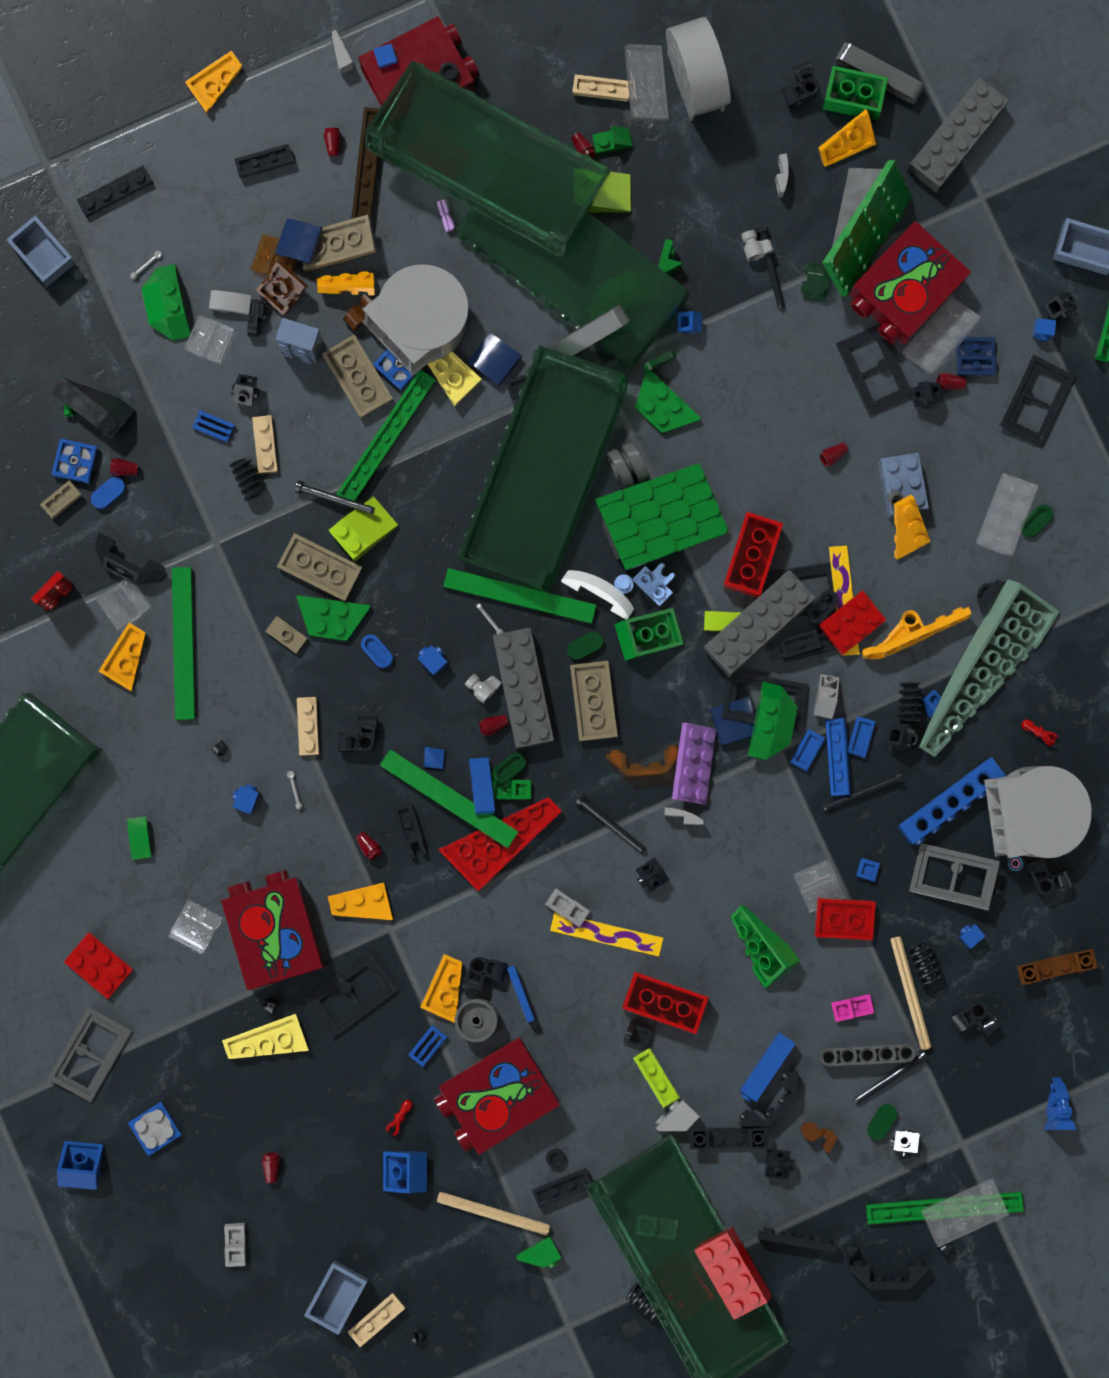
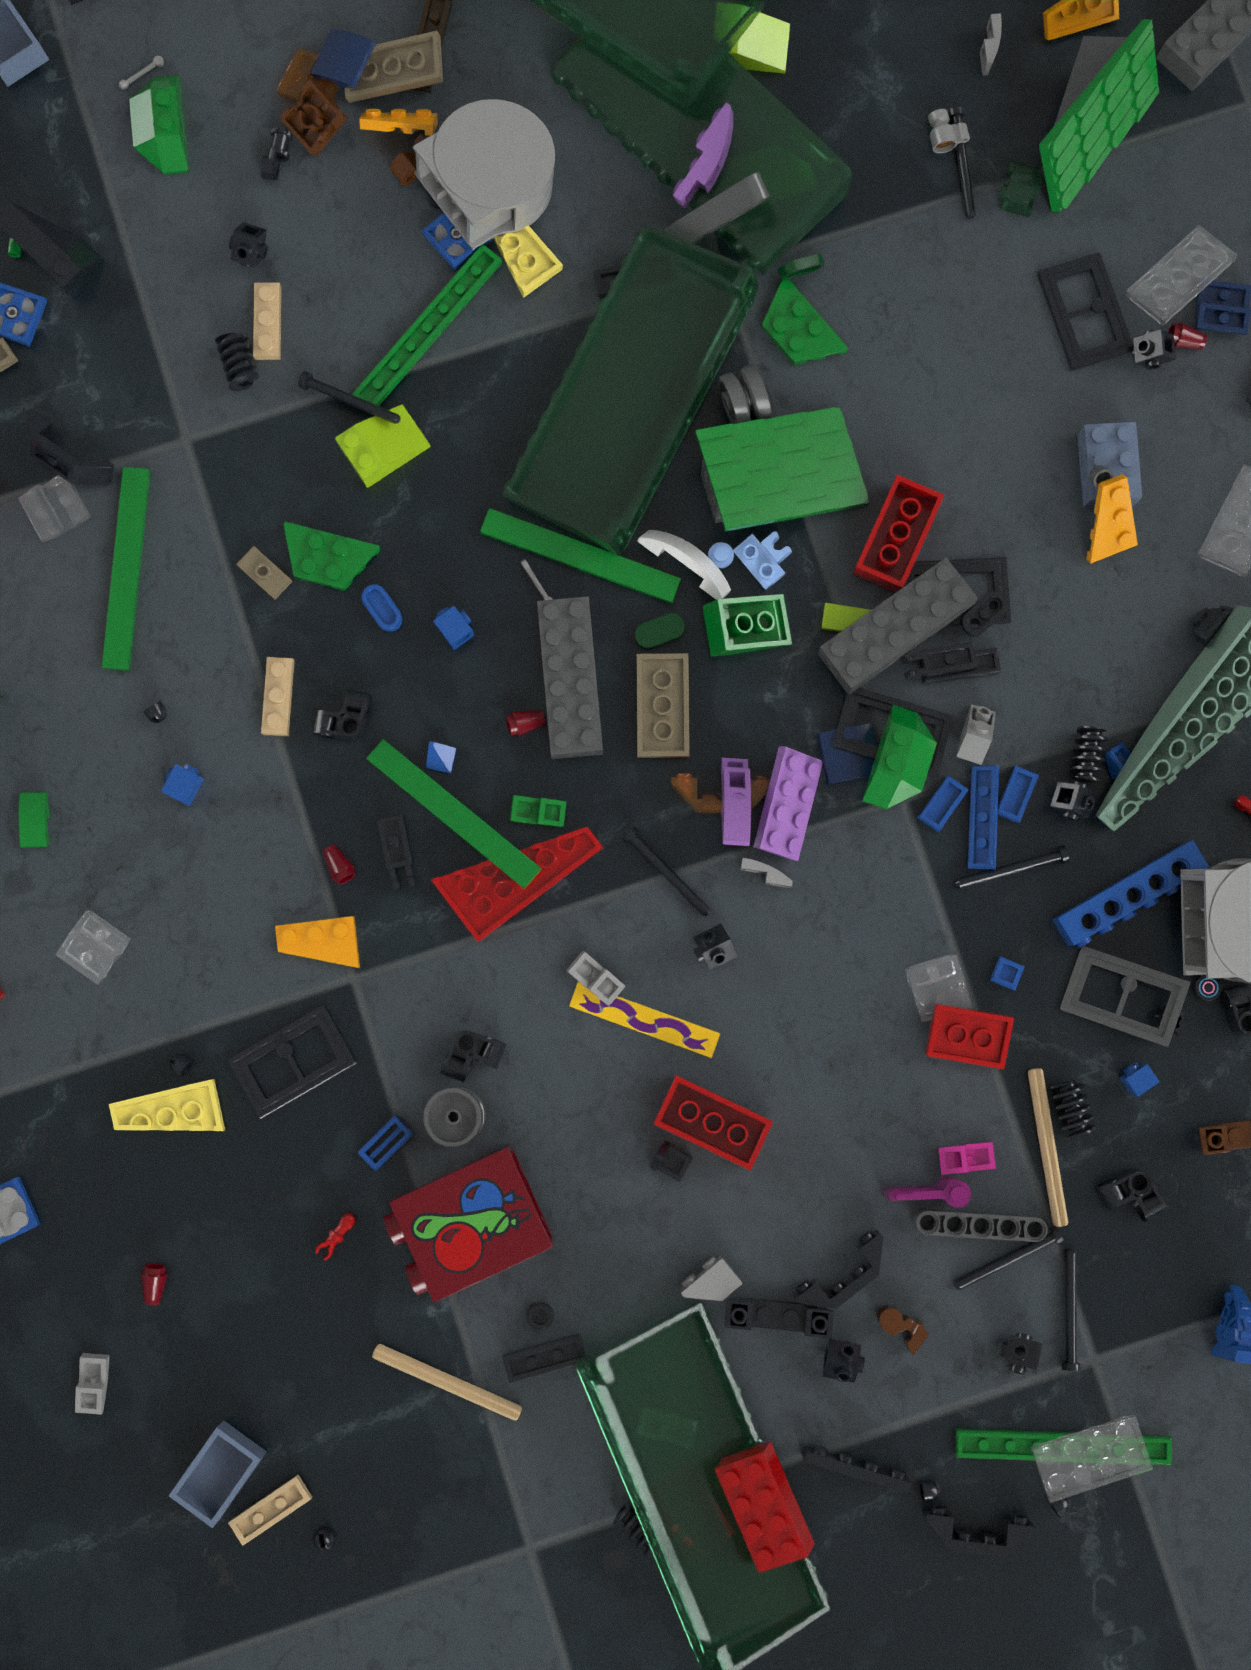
camera: 10 degrees right, 0 degrees up
blue tile [91,477,125,509] -> none
light orange wing [99,623,145,691] -> none
dark red cone [110,457,138,476] -> none
clear slope [184,315,236,364] -> none
blue tile [192,410,235,443] -> none
light grey slope [209,290,251,315] -> none
dark red brick [221,870,325,990] -> none
sand blue piece [275,318,324,364] -> none
dark tan plate [277,533,363,602] -> none
light grey hinge [287,771,303,810] -> none
dark tan plate [322,335,393,419] -> none
blue slope [383,1151,427,1193] -> none
light orange wing [420,954,462,1023] -> none
lavender piece [437,199,455,232] -> none
light grey piece [465,673,502,704] -> none
dark blue slope [467,333,522,386] -> none
blue tile [469,758,495,815] -> none
dark green tile [492,753,526,784] -> none
blue tile [507,965,535,1023] -> none
green slope [516,1236,561,1268] -> none
lime tile [633,1048,680,1108] -> none
green slope [655,239,682,280] -> none
blue plate [677,311,702,334] -> none
green wedge [730,905,800,989] -> none
blue brick [739,1032,795,1102] -> none
red plate [818,590,886,655] -> none
dark red cone [819,442,849,467] -> none
yellow sticker [829,546,860,656] -> none
dark red brick [849,221,971,346] -> none
light orange piece [862,607,972,660] -> none
dark green tile [867,1104,897,1140] -> none
none -> medium lavender slope [673,102,734,209]
none -> medium lavender slope [721,758,751,846]
none -> magenta piece [883,1176,971,1208]
none -> black bar [1062,1249,1081,1371]

